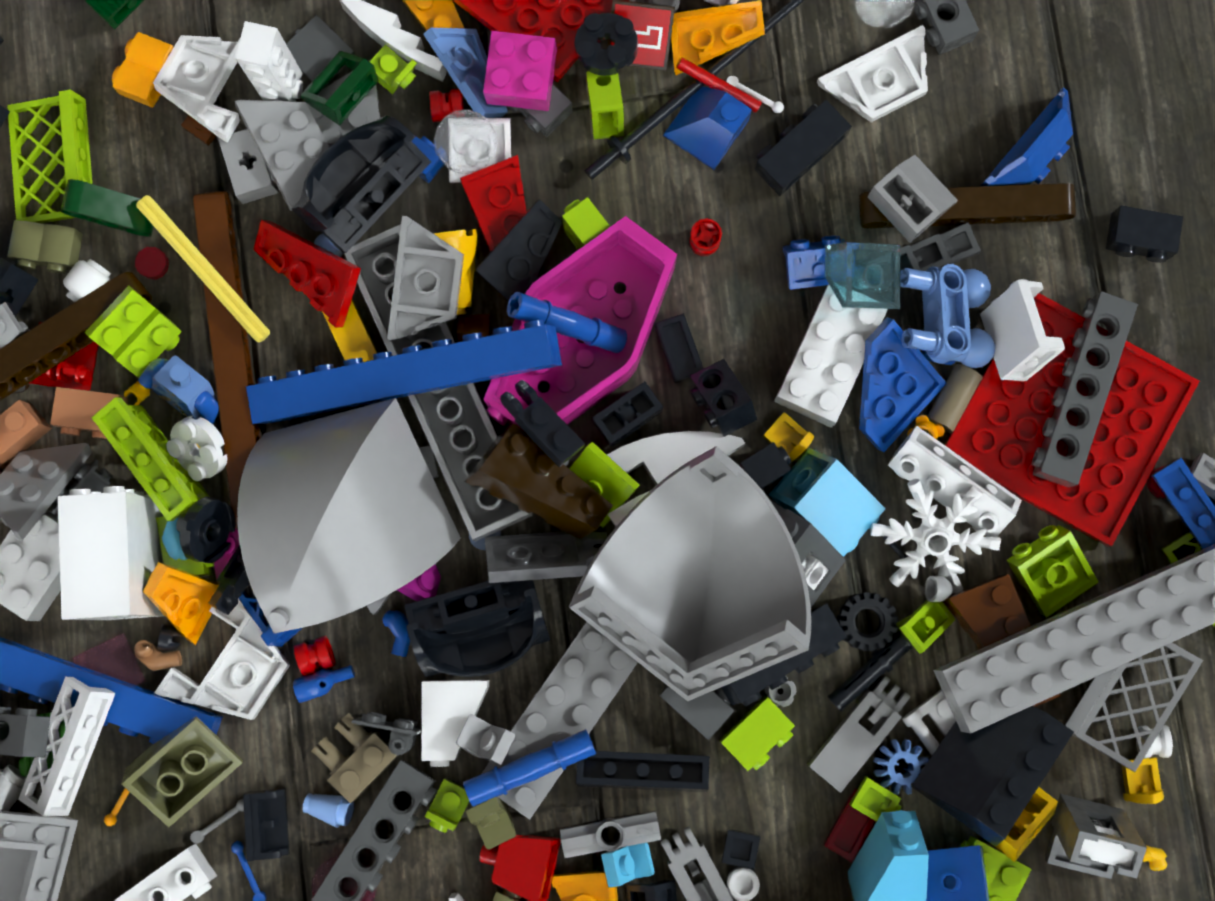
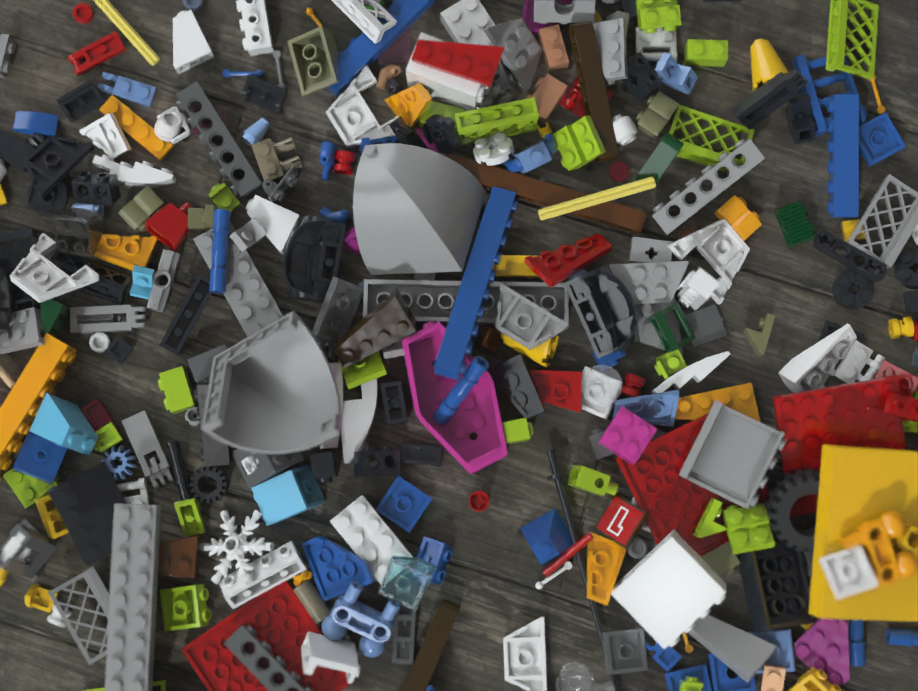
camera: 115 degrees right, 0 degrees up
medium azure arm [162,516,188,561] -> none
black hinge [500,380,585,467] -> none
black plate [574,13,638,76] -> none
black brick [755,100,852,196] -> none
yellow tile [762,412,814,464] -> none
light grey slope [868,155,958,243] -> none
light grey hinge [925,576,953,602] -> none
none -> blue plate [375,476,432,533]
none -> red wing [411,40,504,88]
none -> light grey brick [652,138,765,235]

